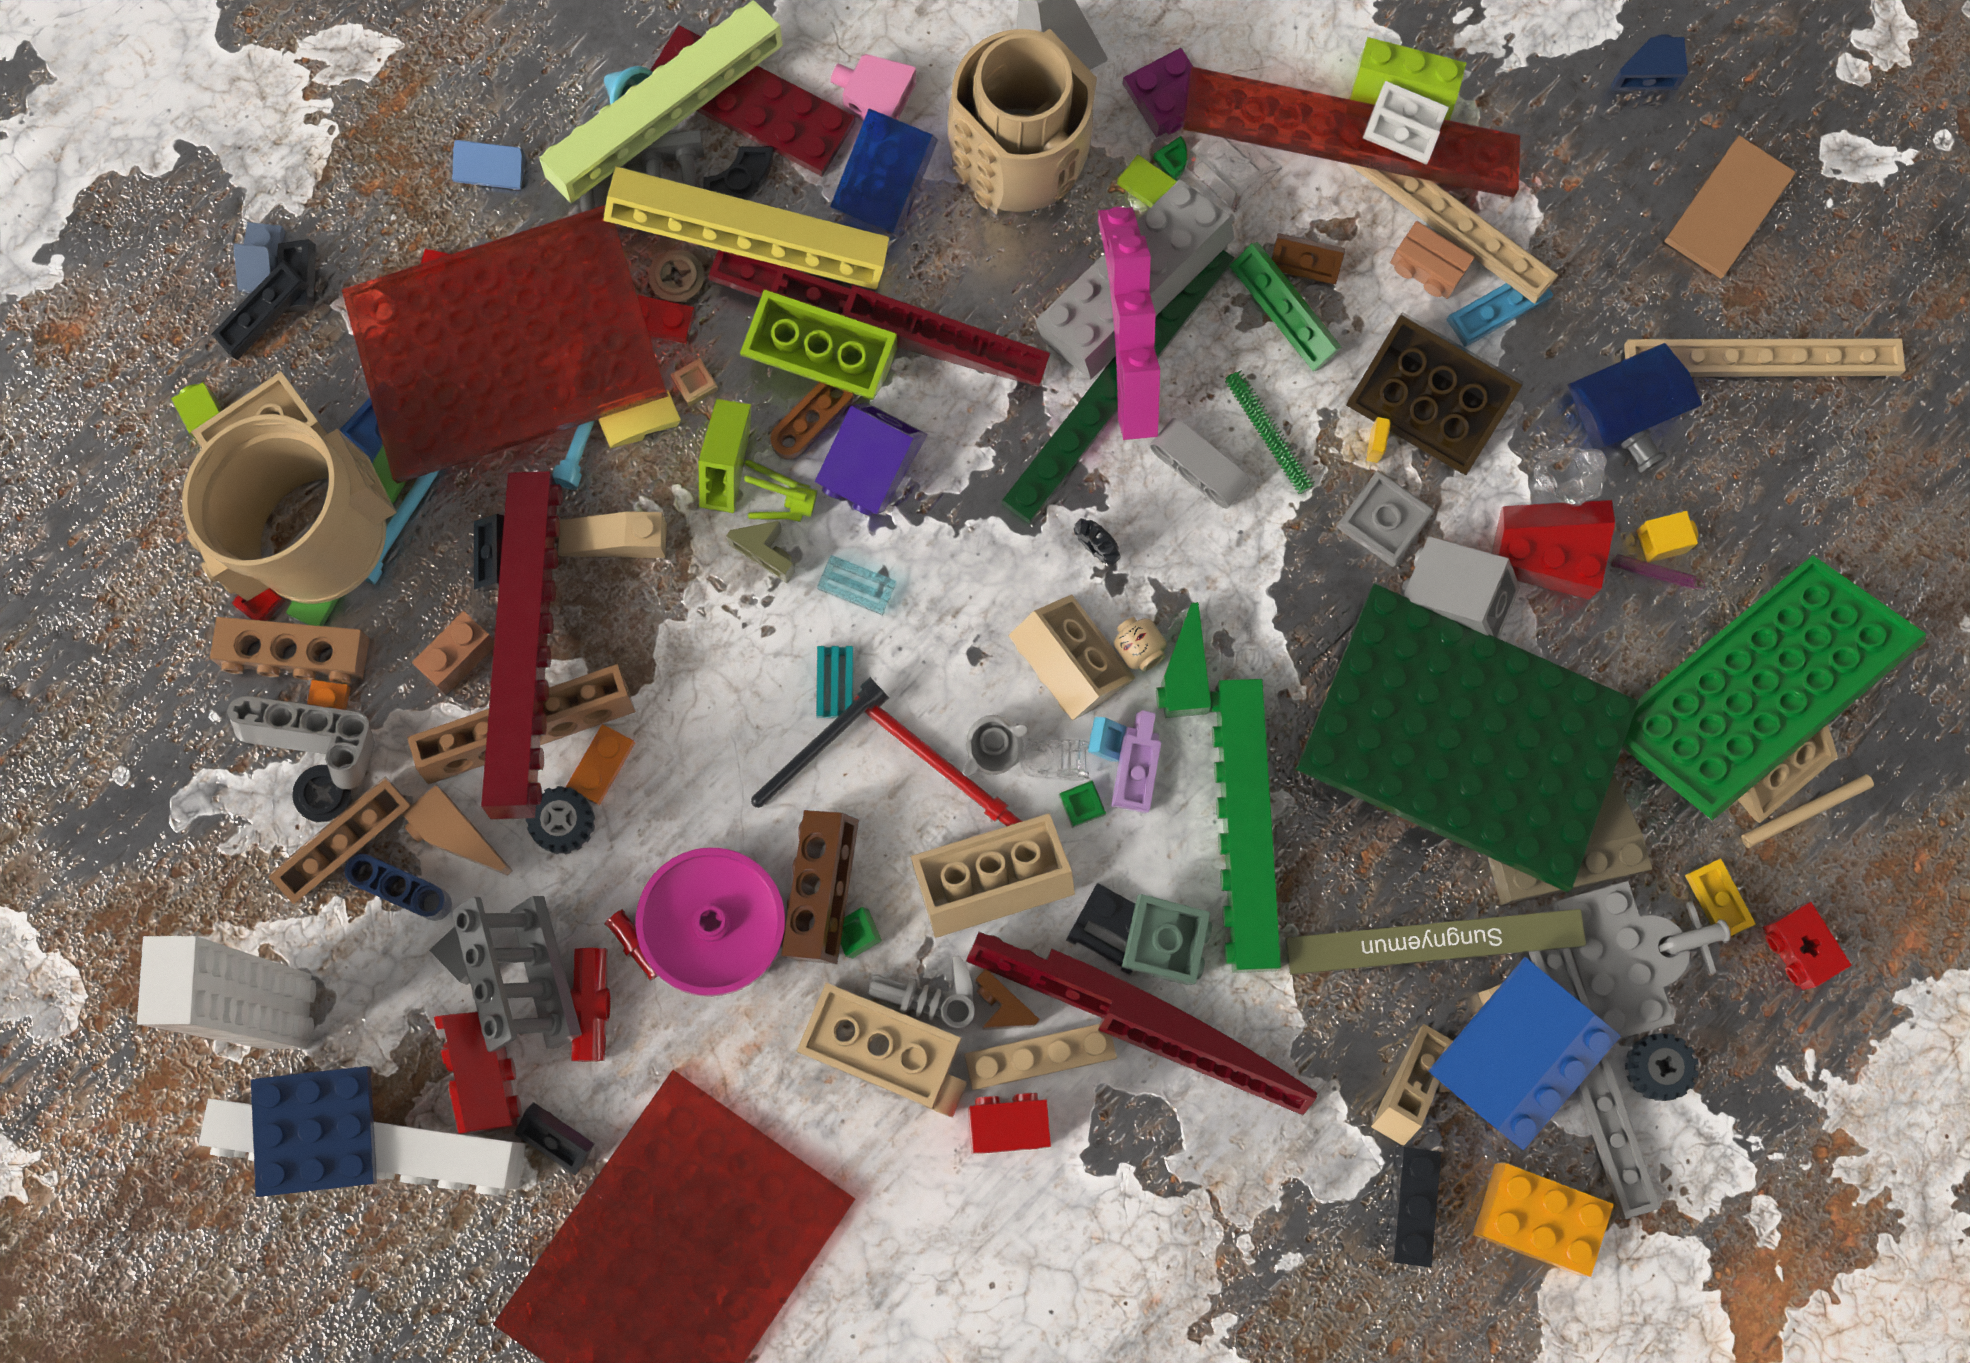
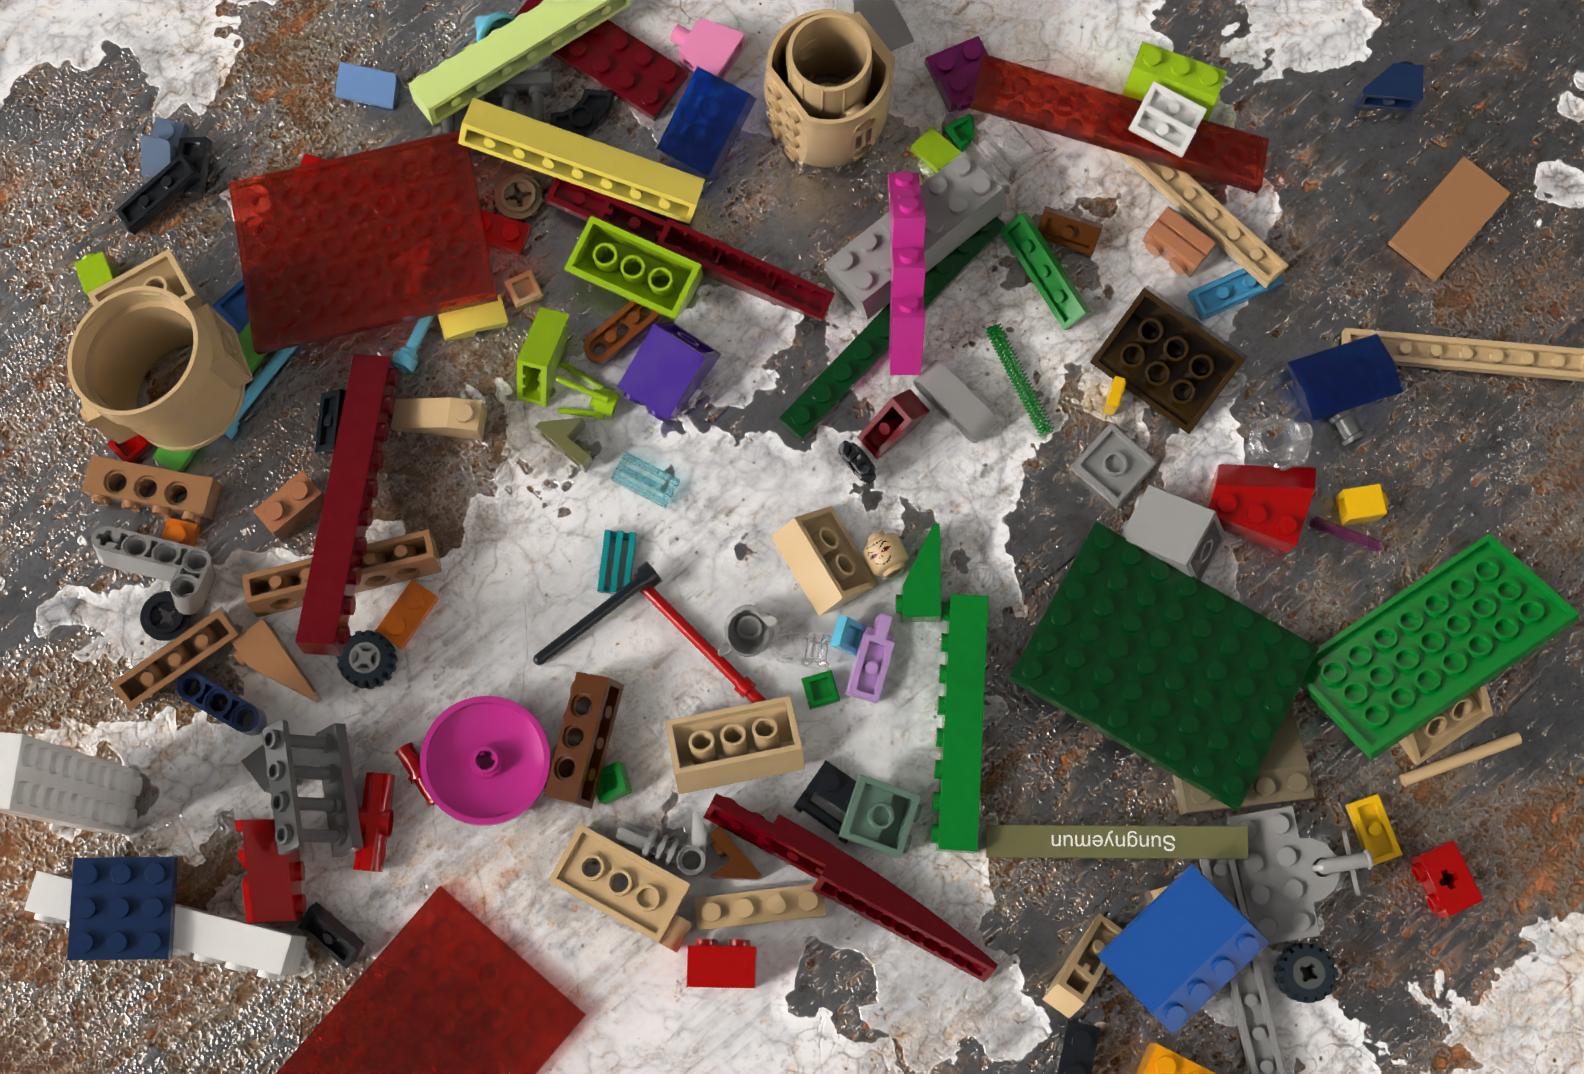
camera: 10 degrees right, 0 degrees up
none -> dark red slope [857,389,930,459]

